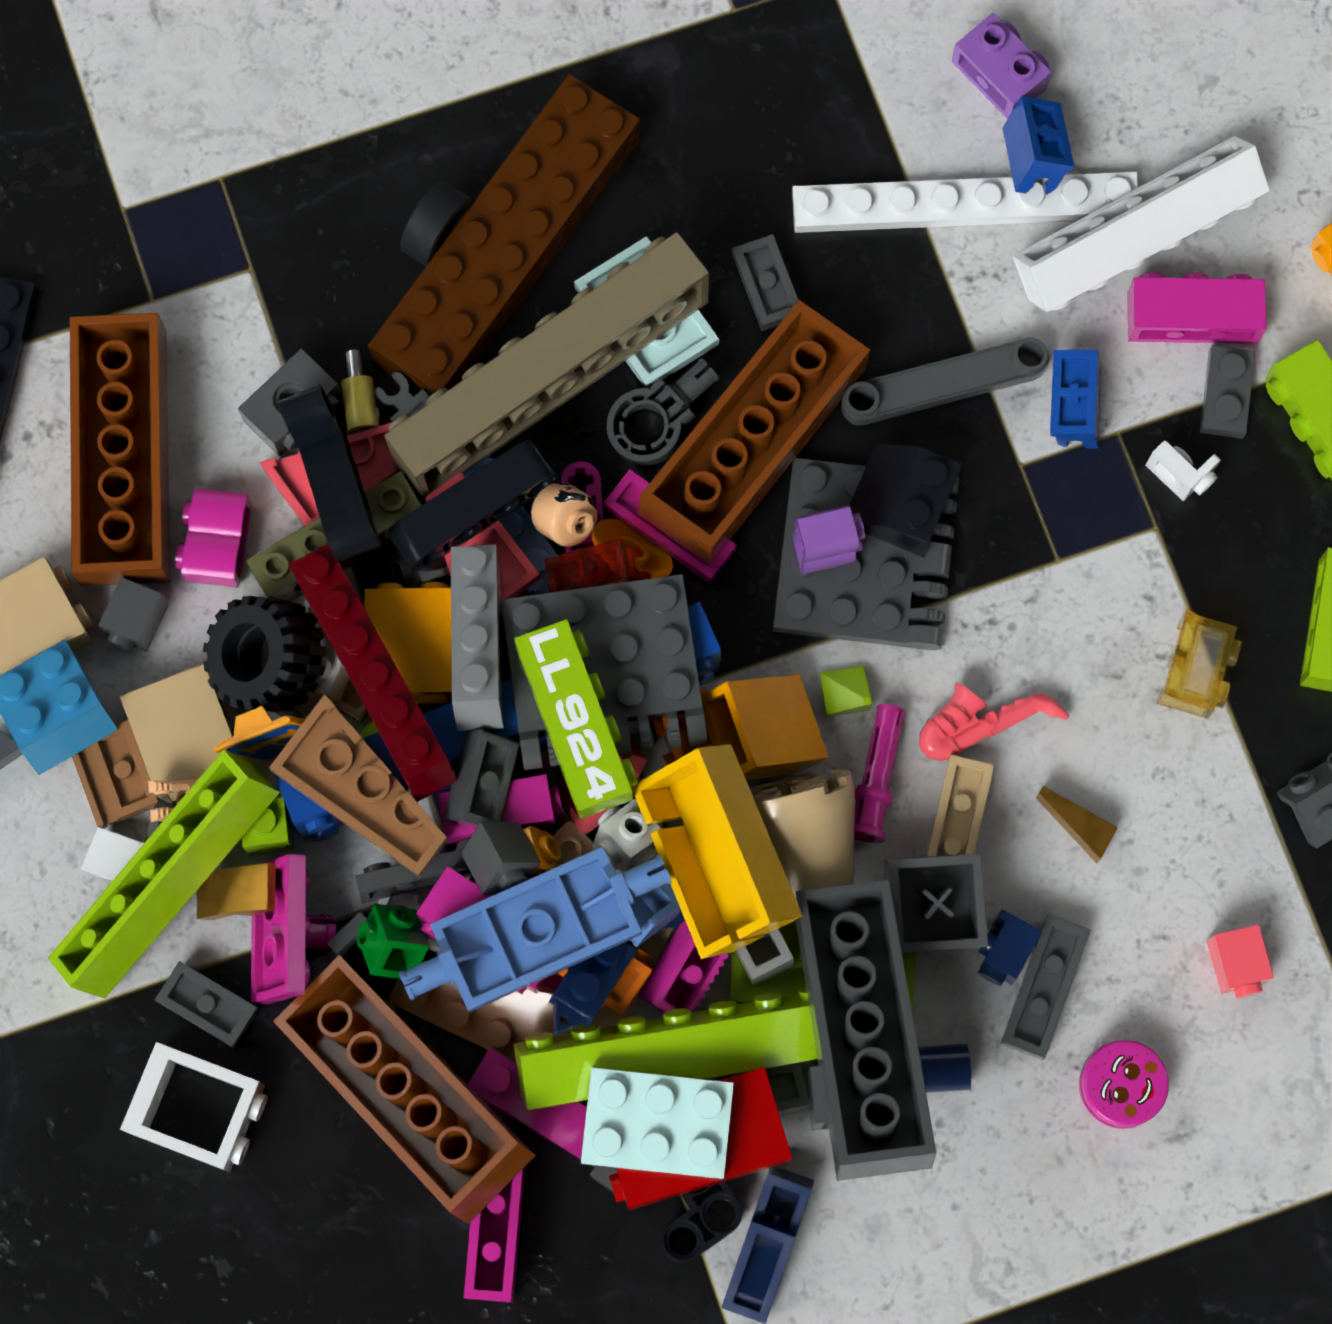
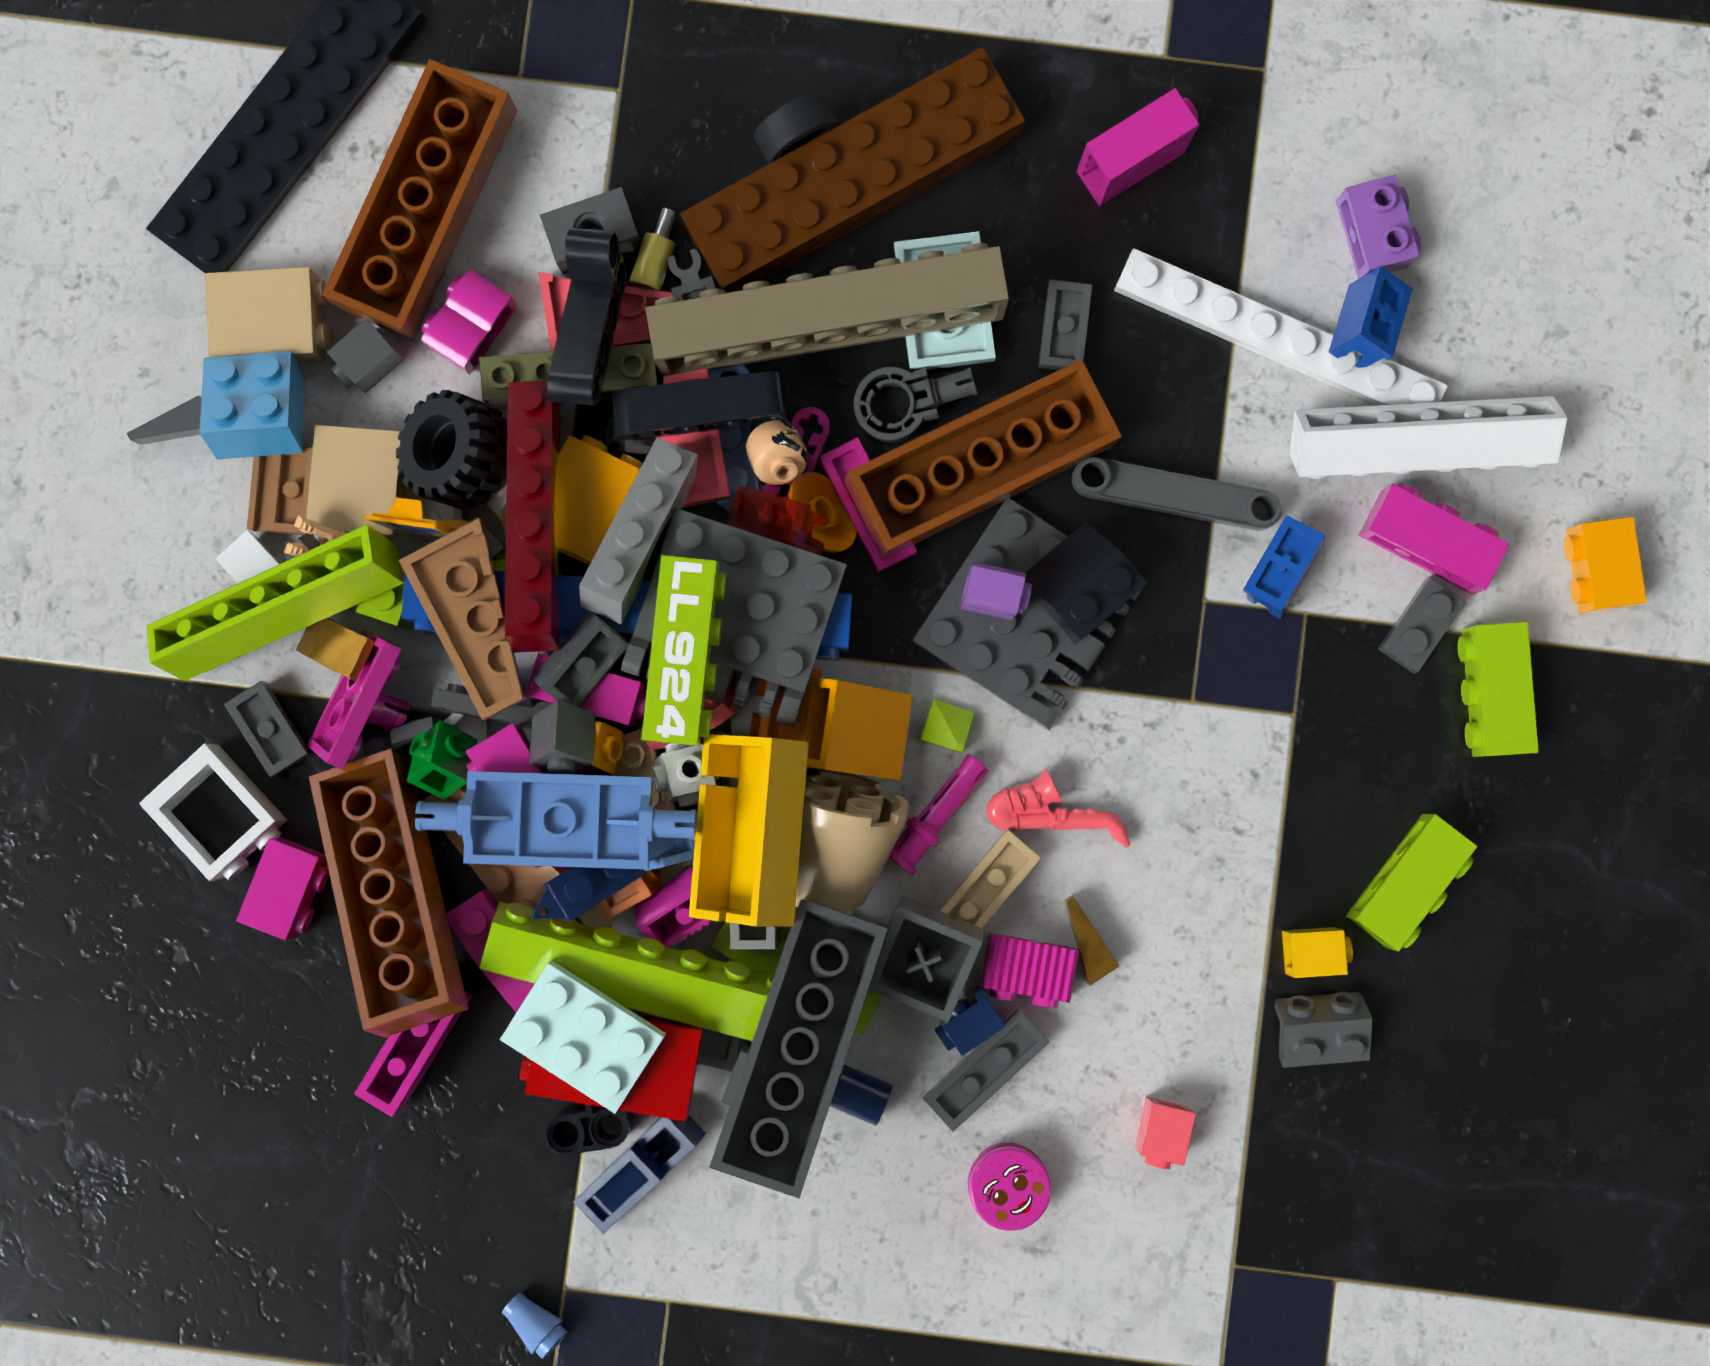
camera: 25 degrees right, 10 degrees up
white bracket [1145,440,1221,501] -> none
clear yellow window [1156,609,1242,719] -> none
none -> dark pink brick [236,837,330,940]
none -> dark pink brick [981,933,1079,1009]
none -> dark pink brick [1076,88,1199,207]
none -> yellow brick [1282,927,1353,978]

